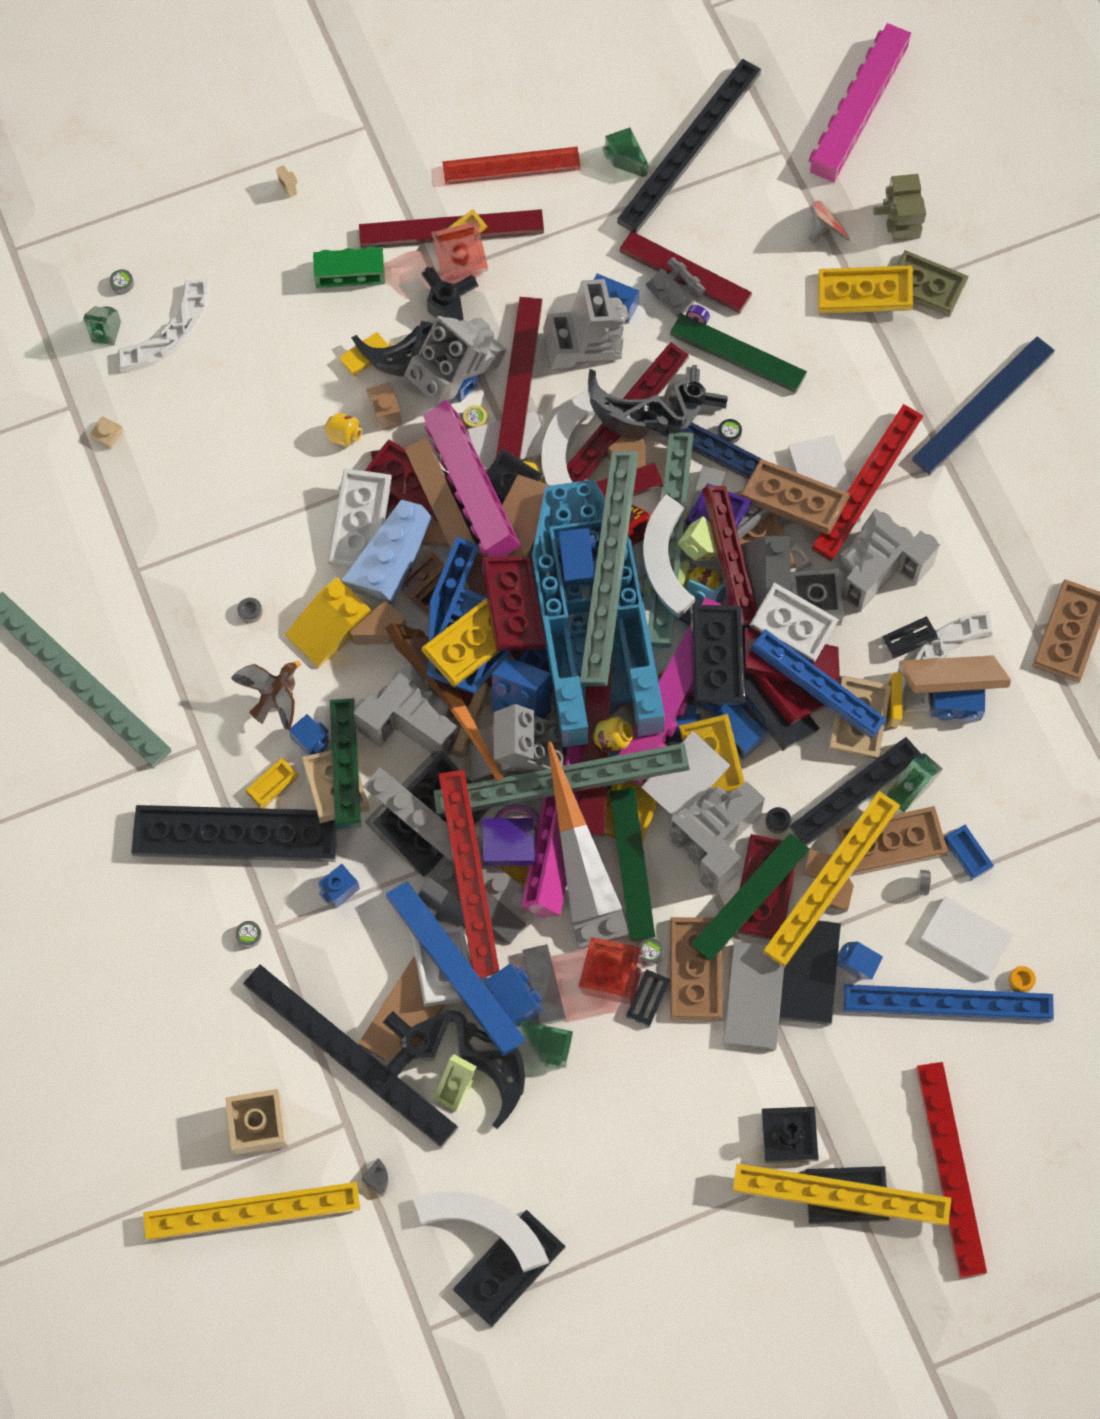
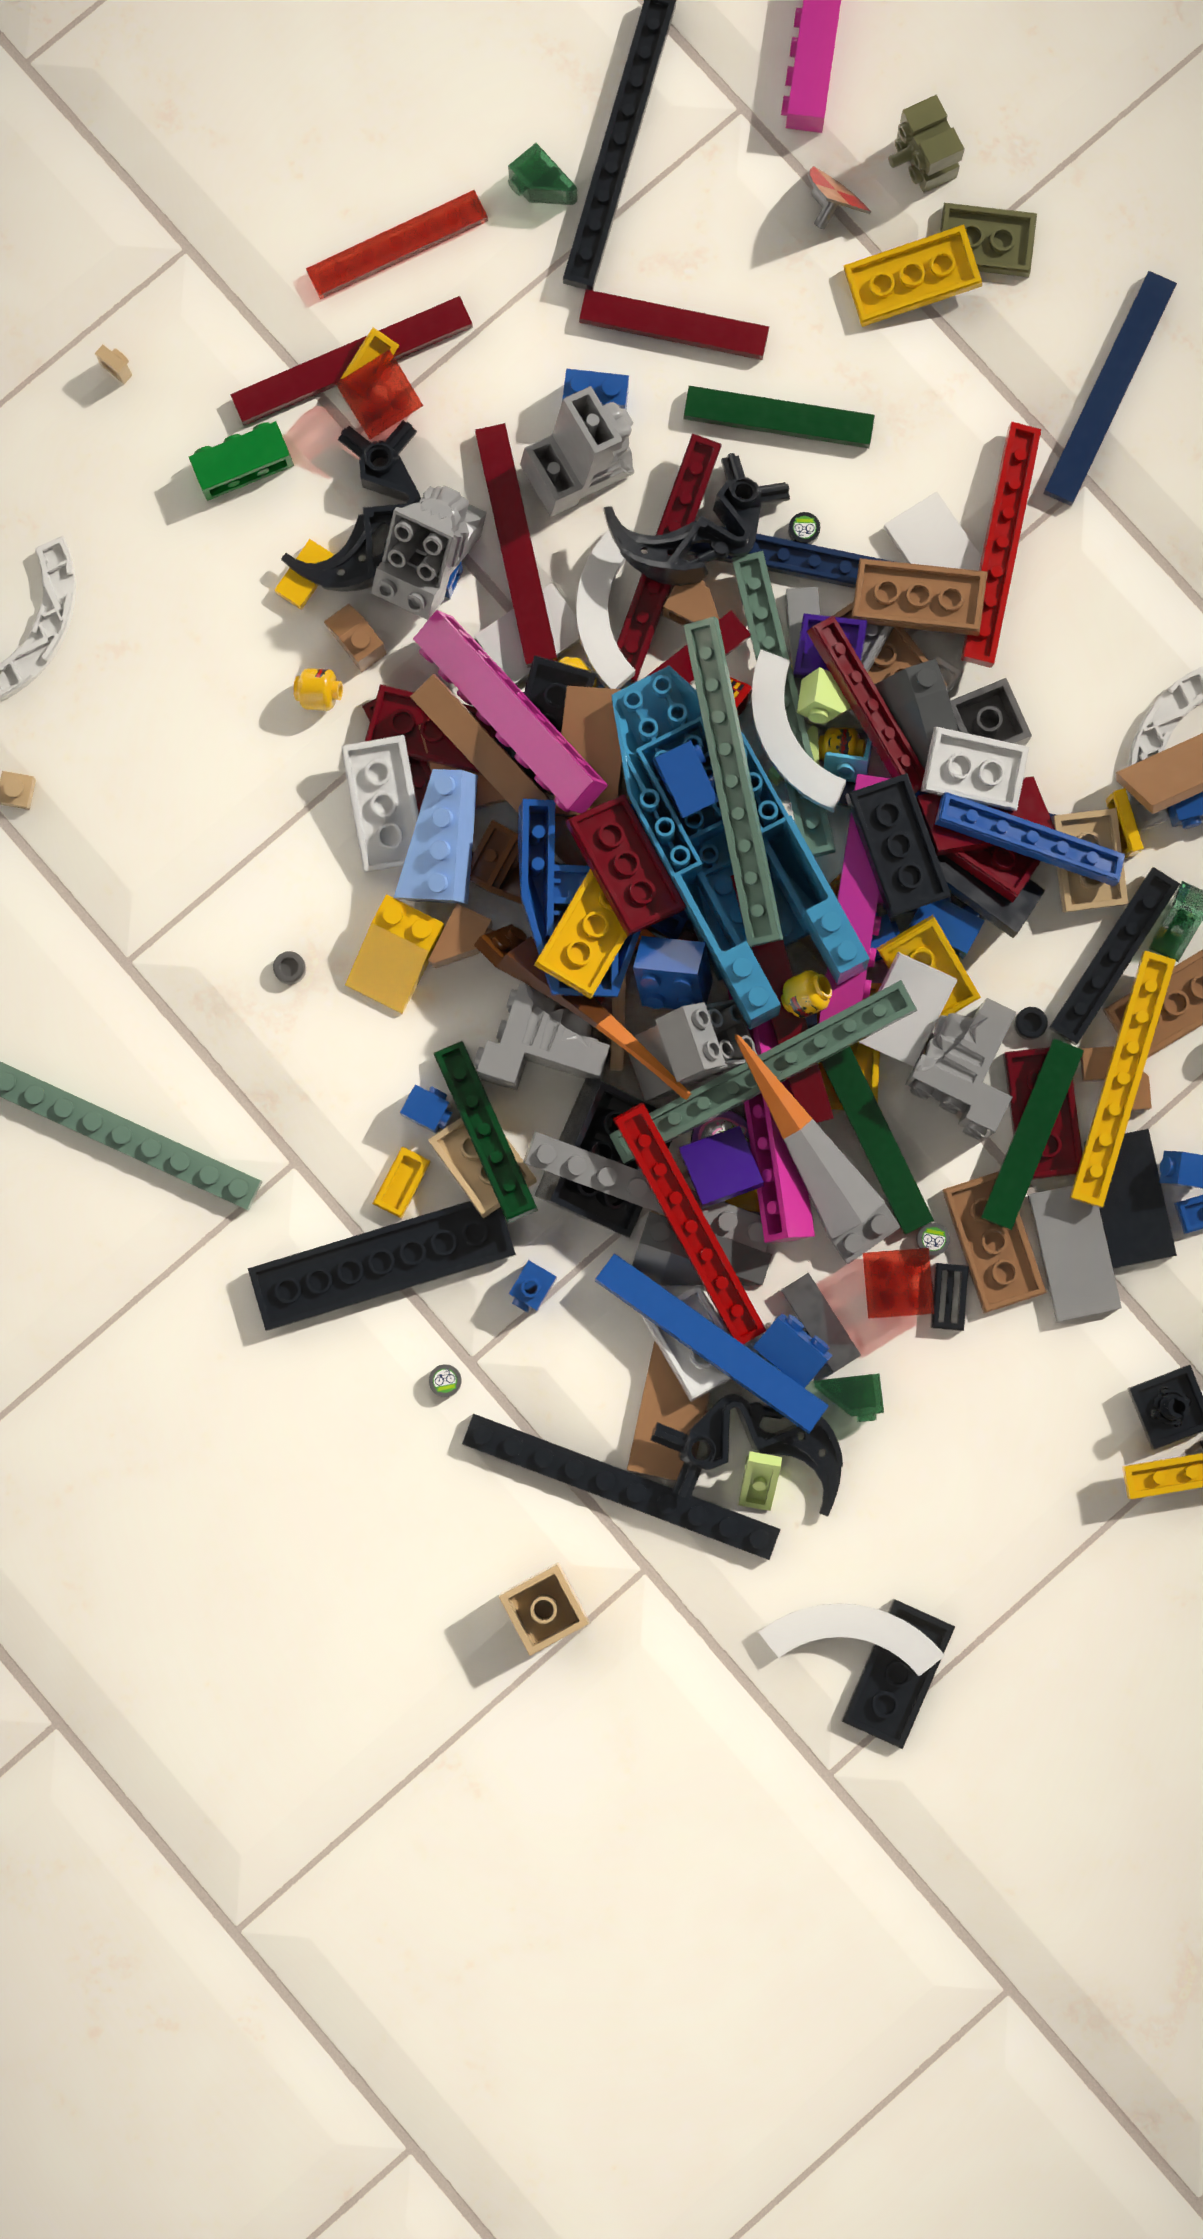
camera: 15 degrees left, 15 degrees up
yellow plate [143,1182,361,1241] -> none
animal [231,660,301,730] -> none
flat silver tile [361,1158,389,1197] -> none
tile [463,405,487,429] -> none
flat silver plate [645,257,706,318] -> none
dark purple tile [686,305,710,324] -> none
light grey brick [839,508,940,612] -> none
black tile [882,616,938,659] -> none

